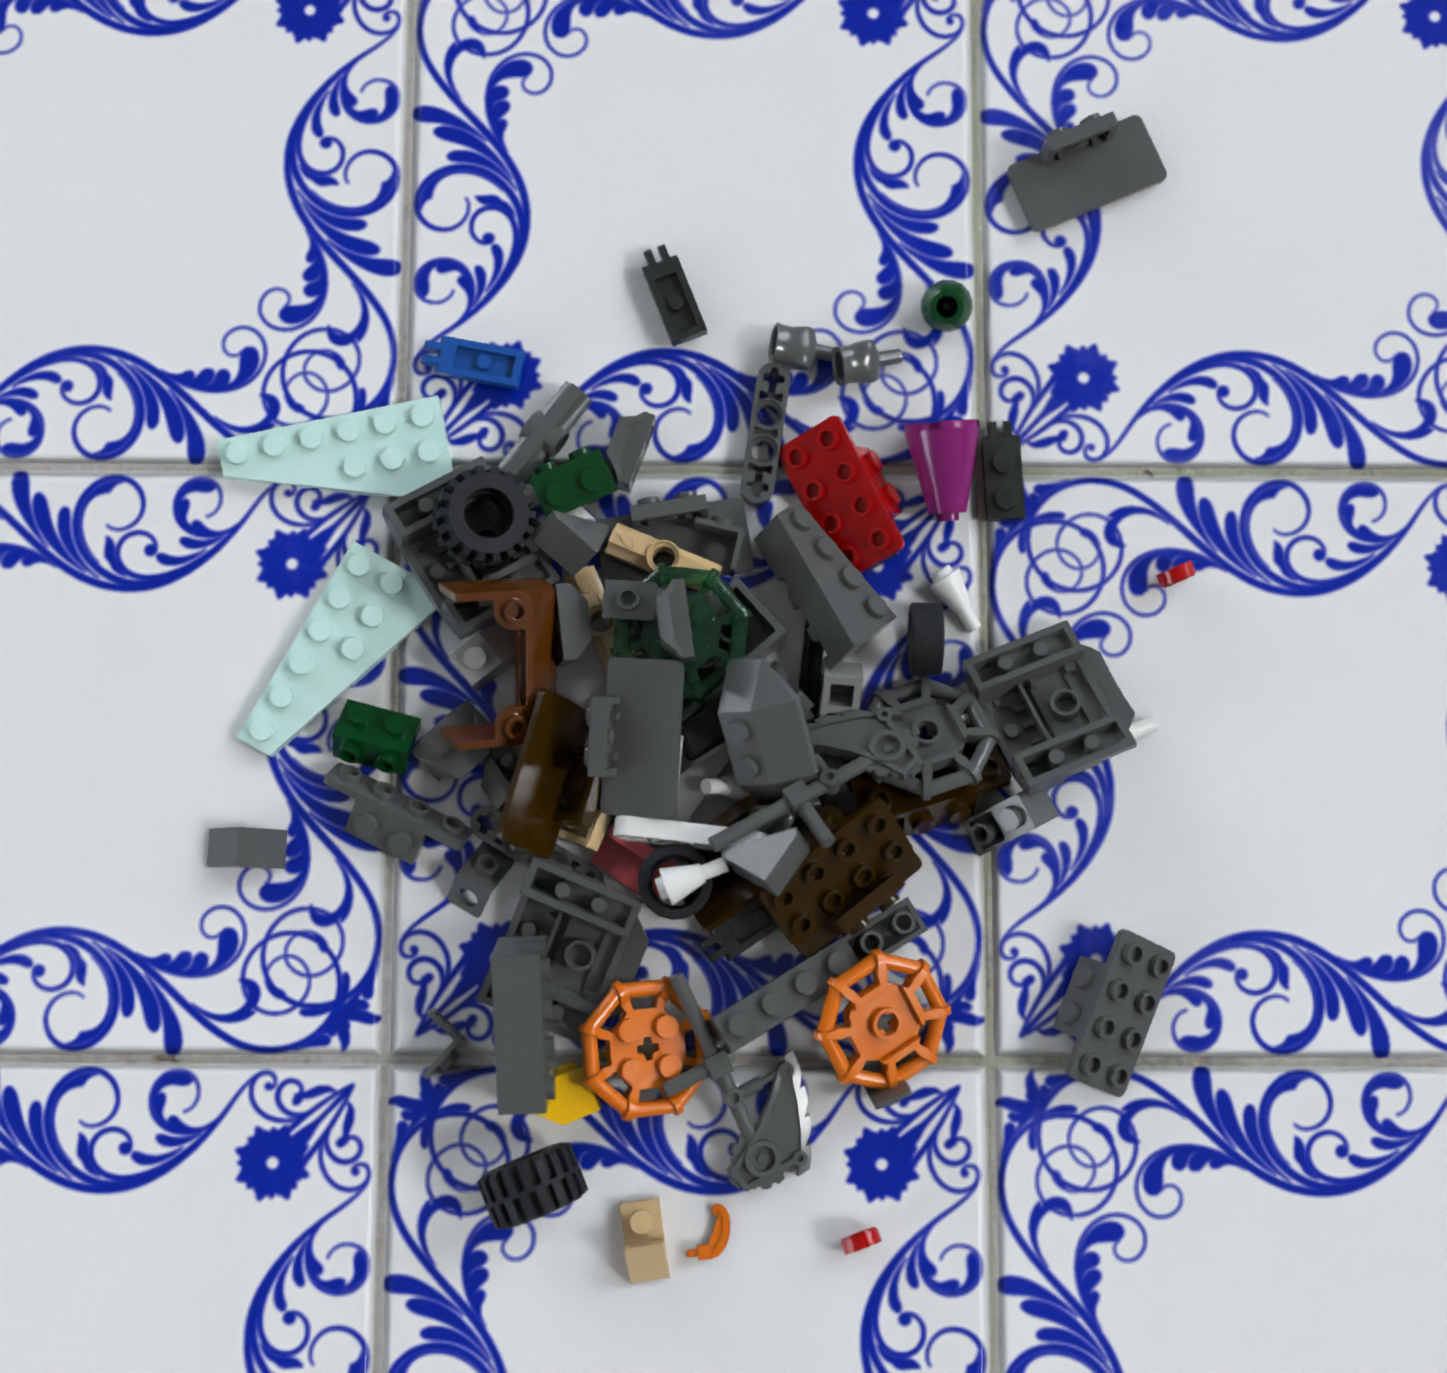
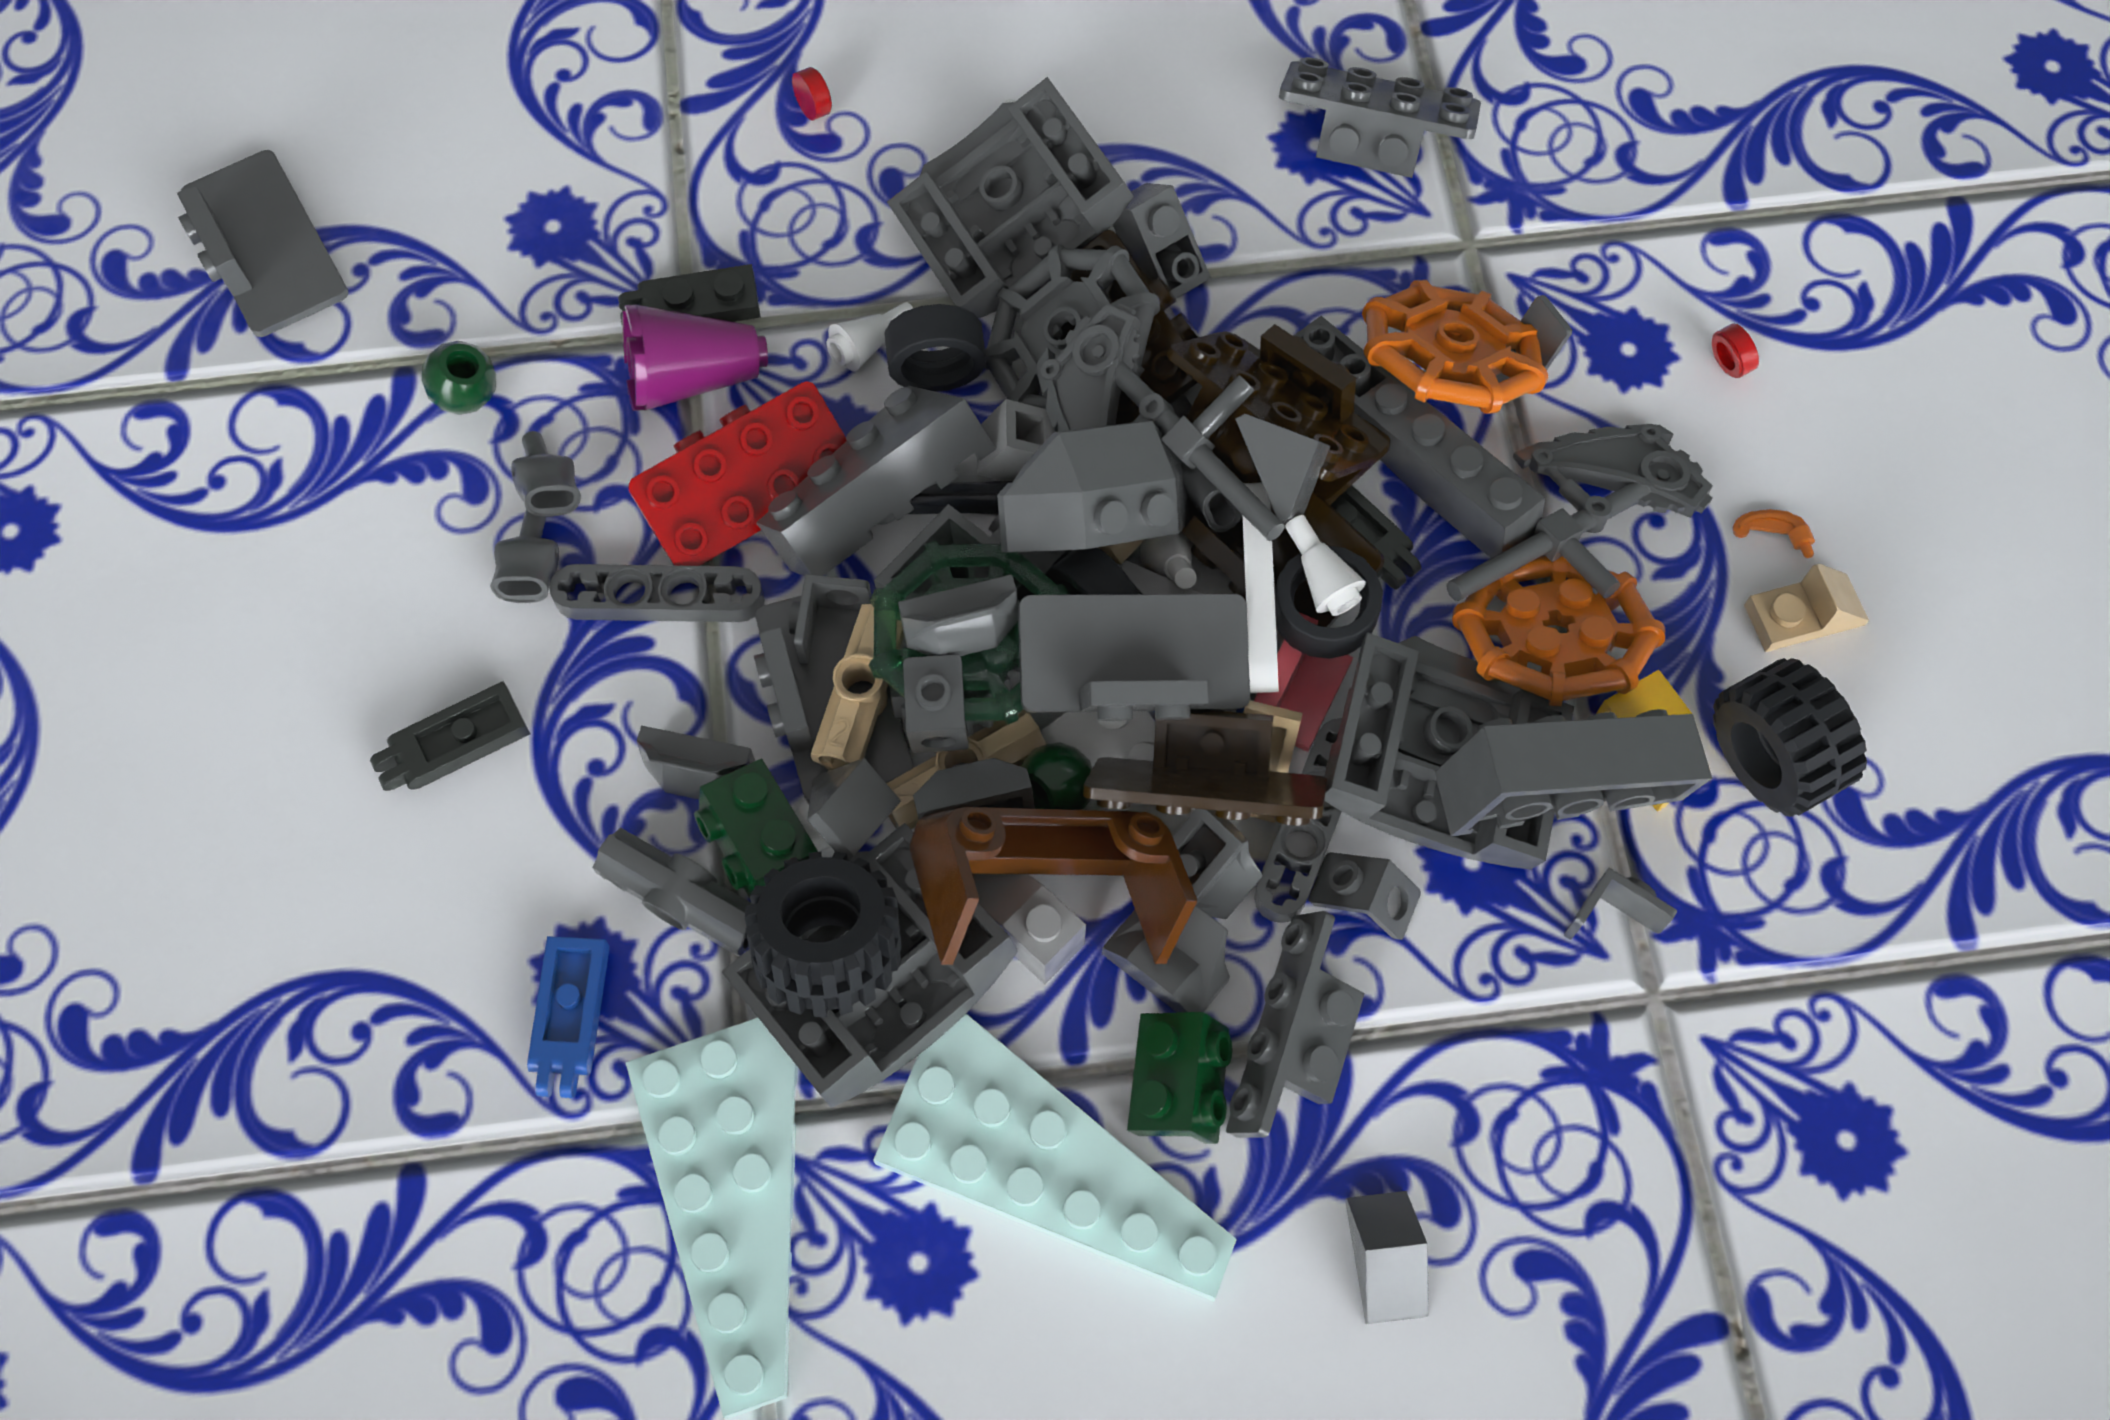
camera: 95 degrees left, 15 degrees down
none -> dark green piece [1020,742,1092,810]

